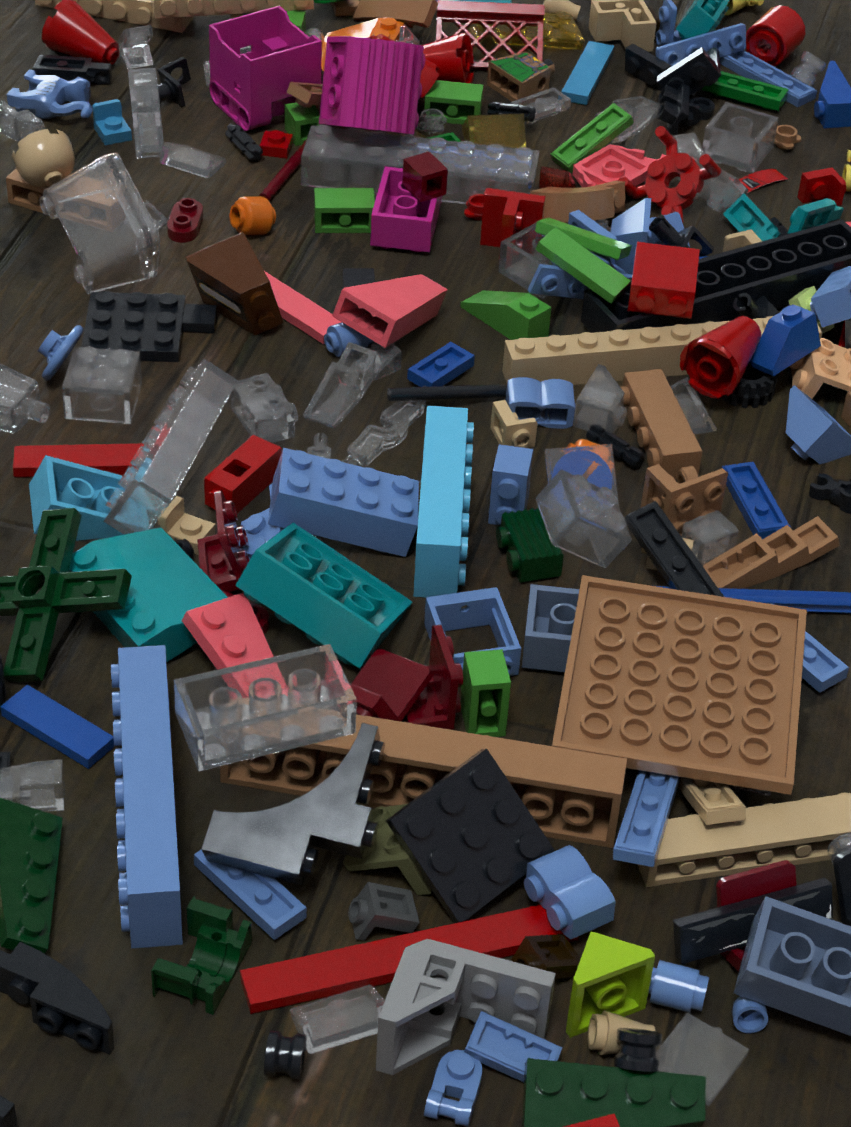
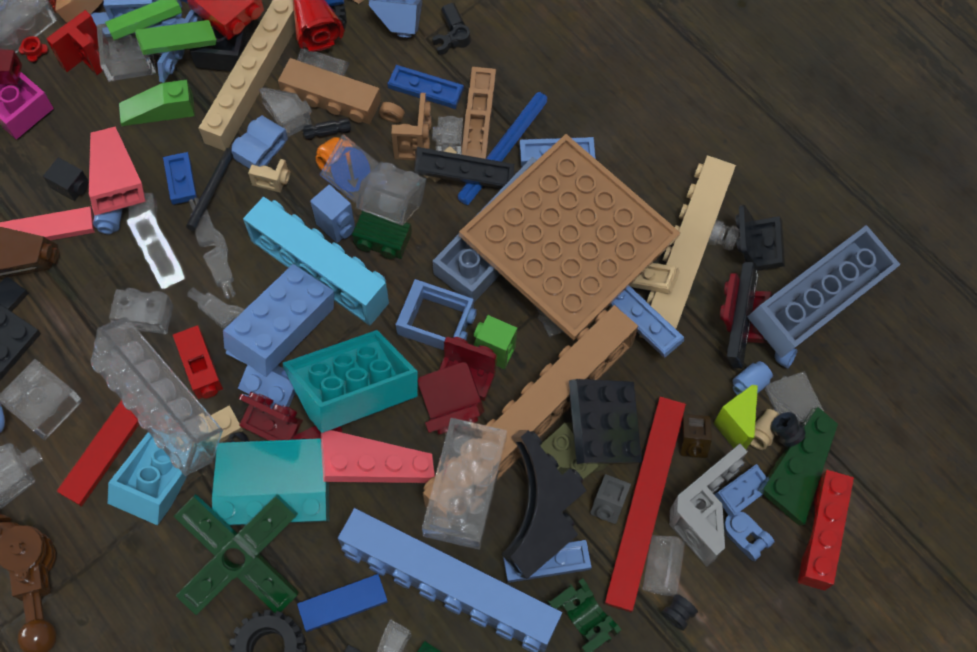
camera: 55 degrees left, 25 degrees up
medium blue brick [524,845,616,939] -> none

